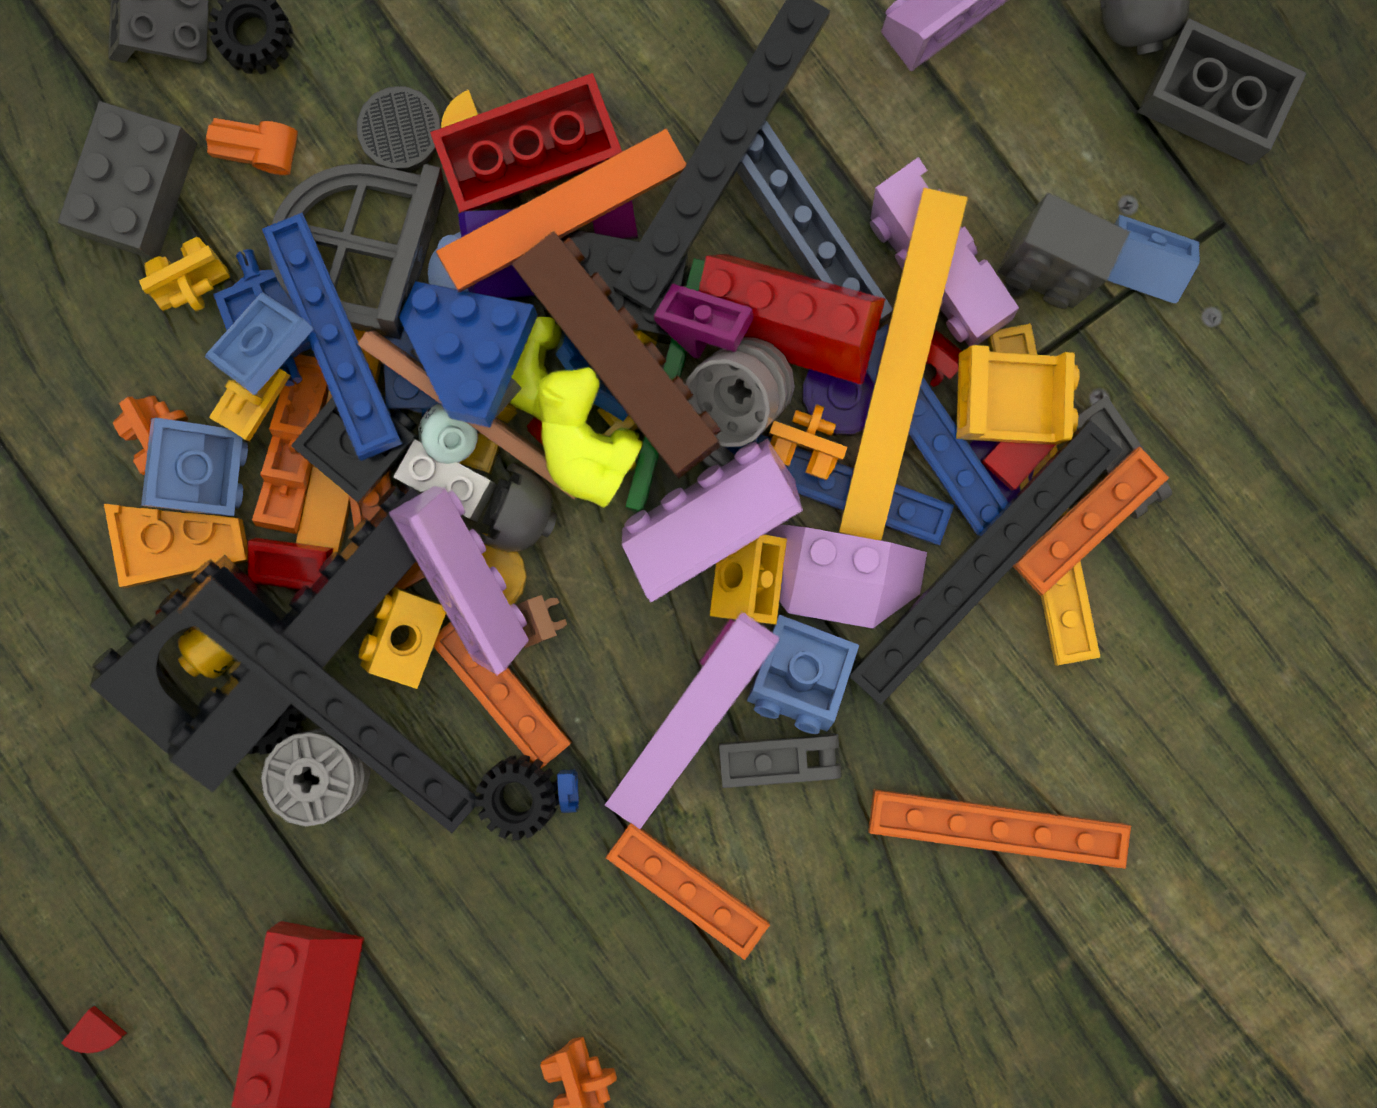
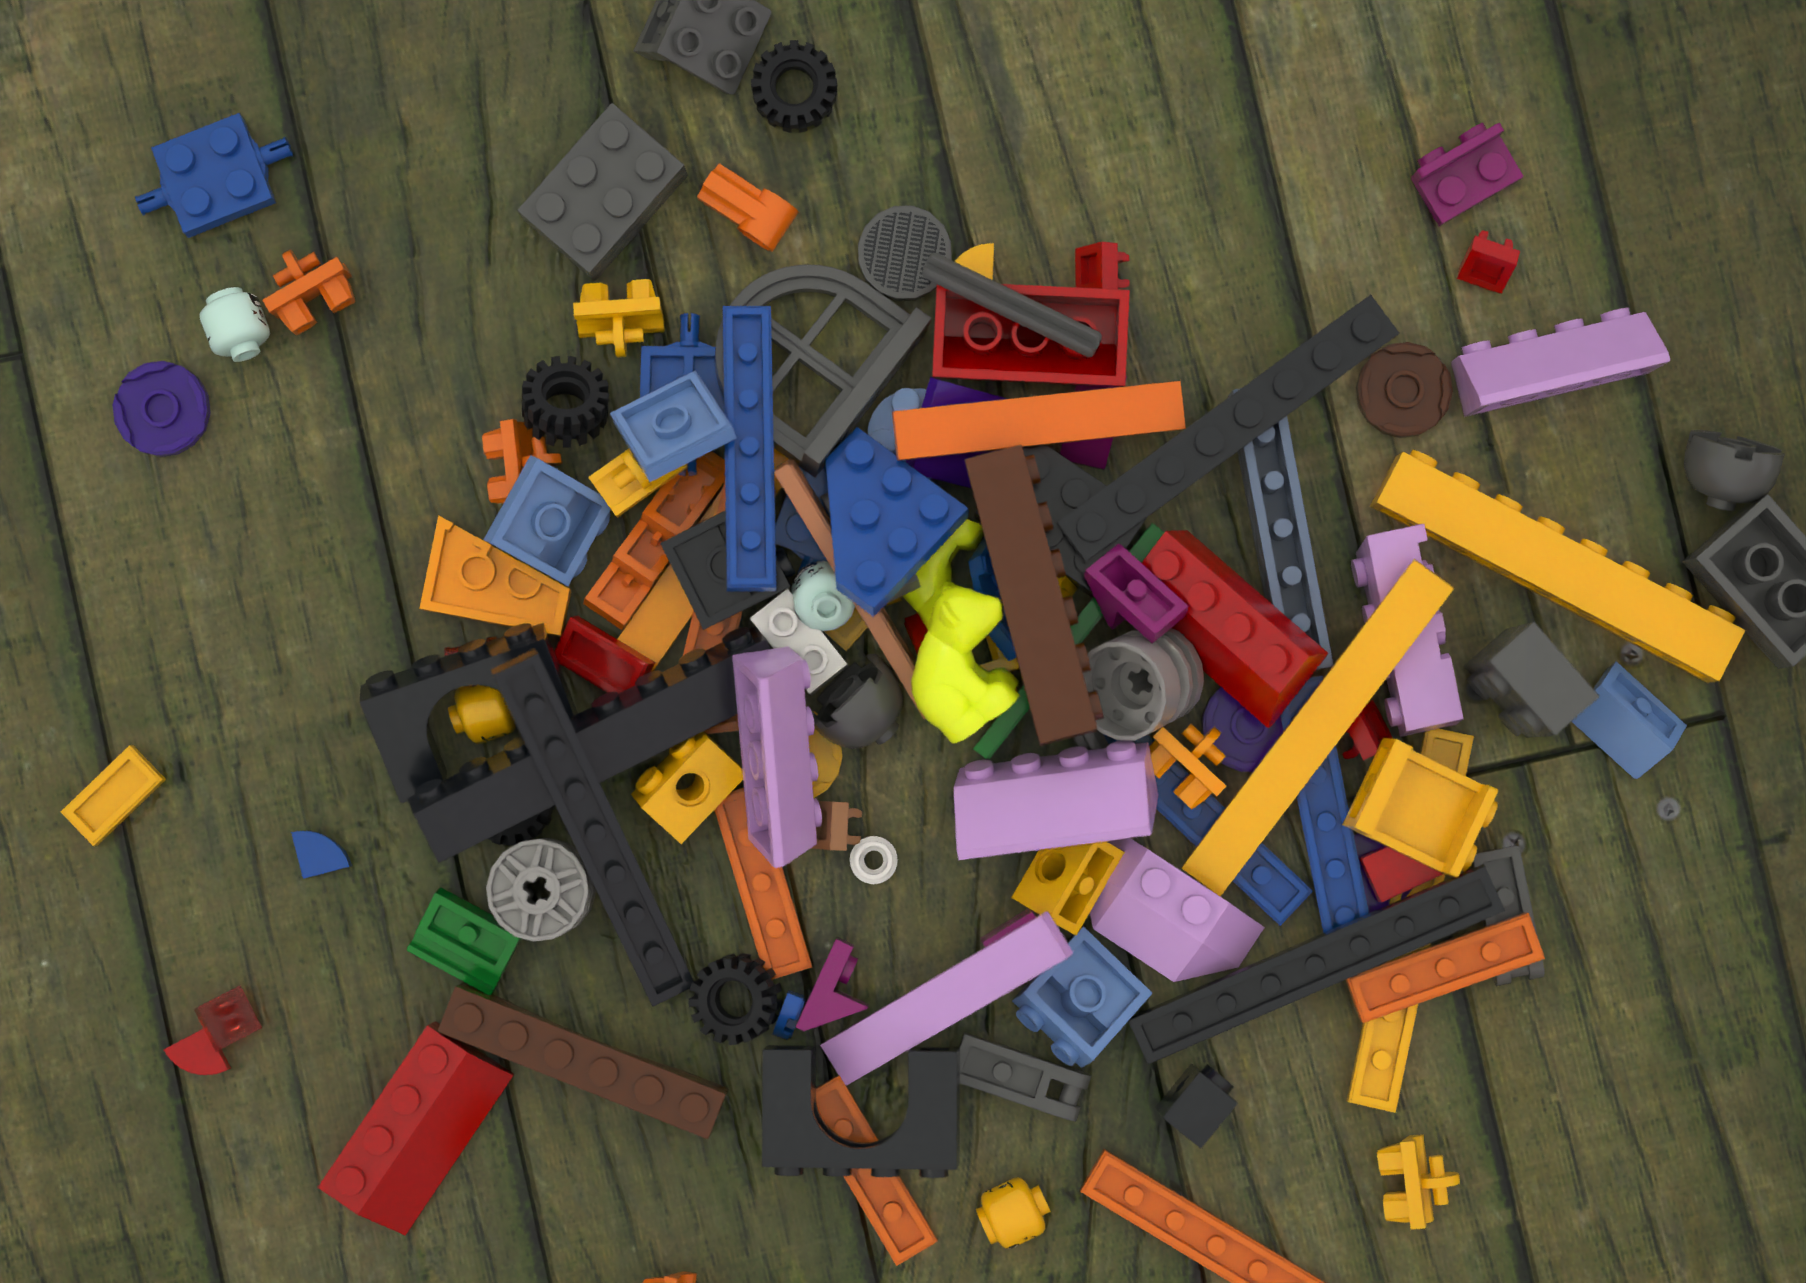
camera: 25 degrees right, 0 degrees up
none -> clear red tile [194,986,262,1052]
none -> blue tile [291,831,352,879]
none -> green plate [406,887,522,996]
none -> reddish brown arch [437,983,729,1139]
none -> black tyre [522,356,609,448]
none -> black arch [762,1045,960,1178]
none -> magenta slope [796,937,869,1031]
none -> white plate [850,836,898,884]
none -> dark grey axle [922,253,1102,357]
none -> yellow head [975,1177,1051,1249]
none -> red tile [1075,242,1130,290]
none -> black brick [1155,1063,1238,1149]
none -> reddish brown tile [1356,342,1453,438]
none -> yellow brick [1370,450,1746,683]
none -> yellow hips [1377,1134,1460,1230]

